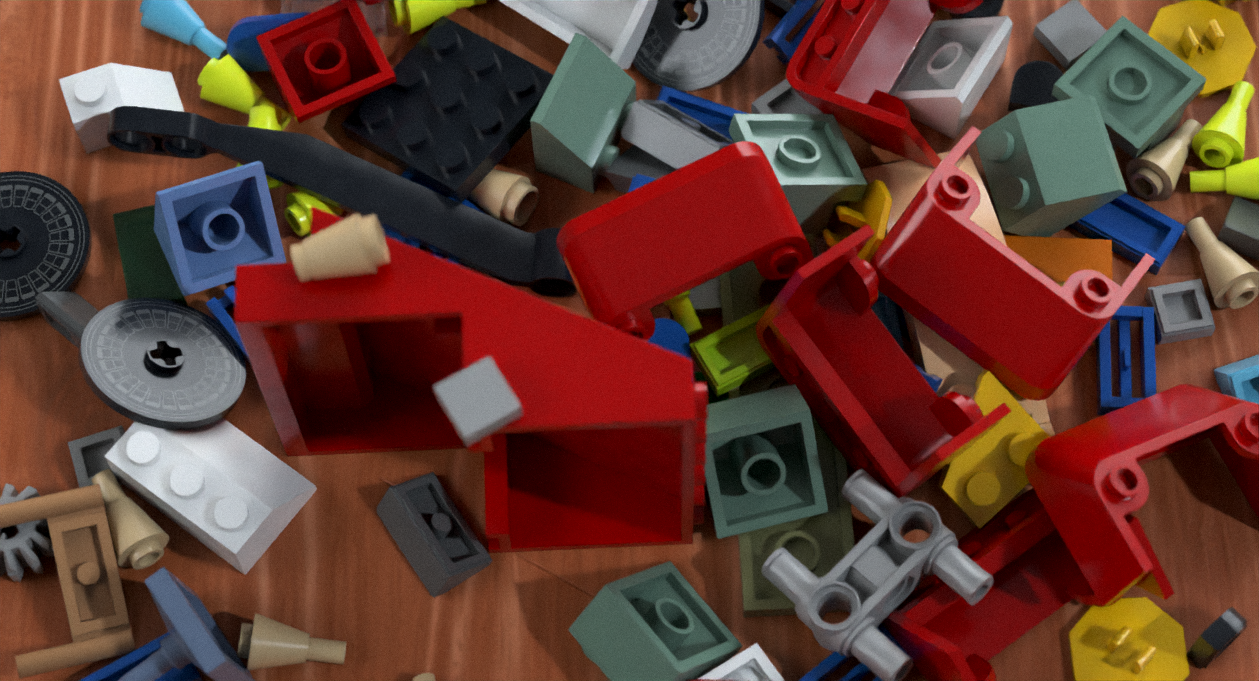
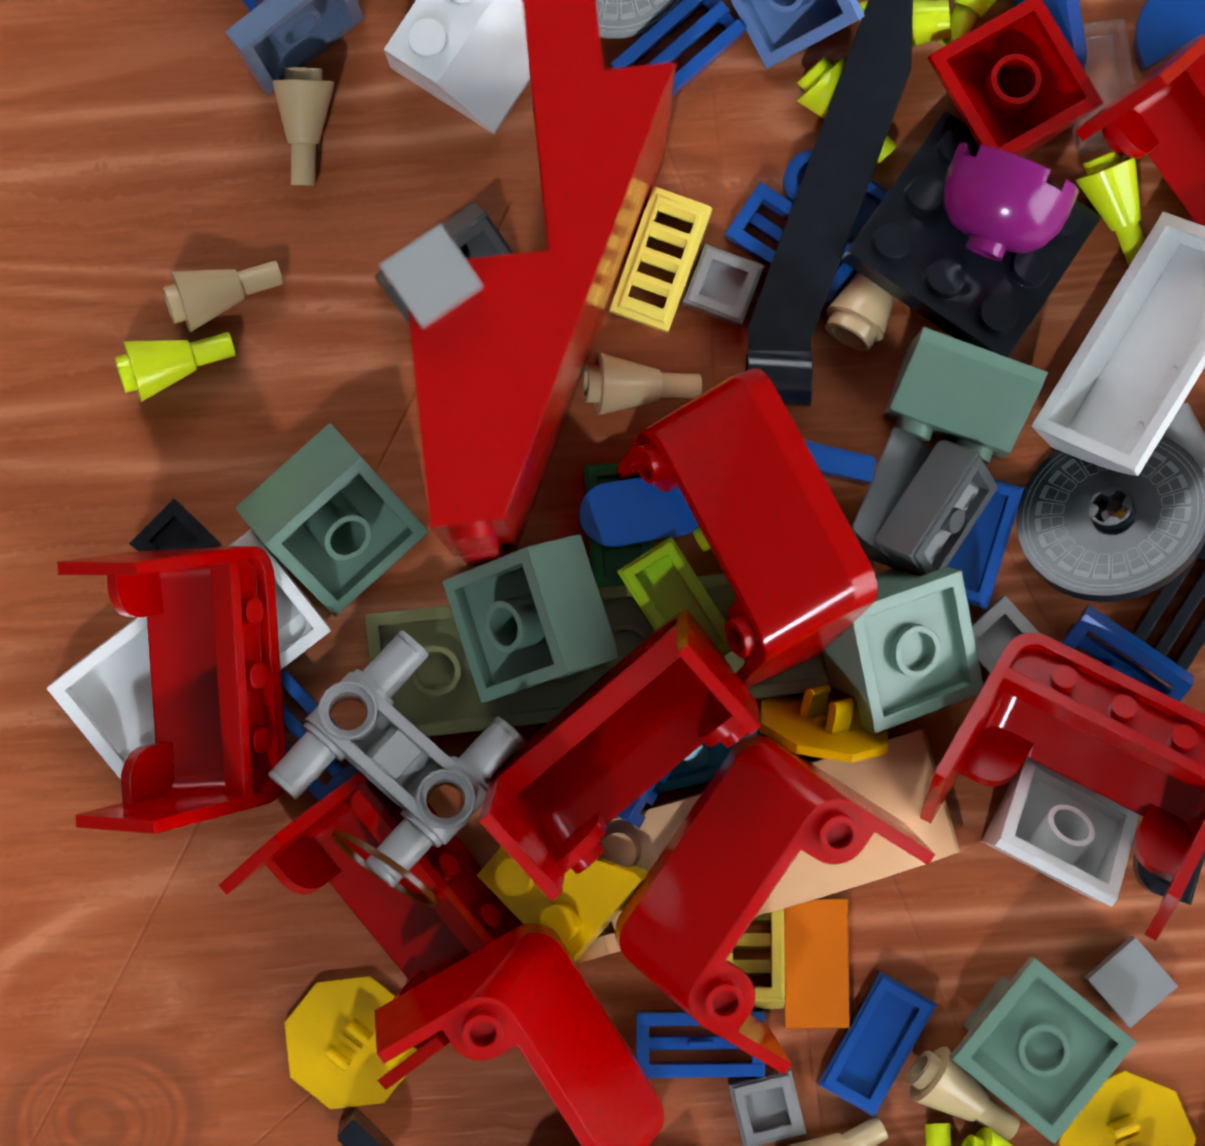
camera: 80 degrees right, 20 degrees up
tan cone [291,213,389,282] -> none
sand green slope [976,95,1127,237] -> none
black tile [1008,60,1063,112] -> none
none -> reddish brown piece [331,830,438,908]
none -> magenta cylinder [943,143,1079,261]

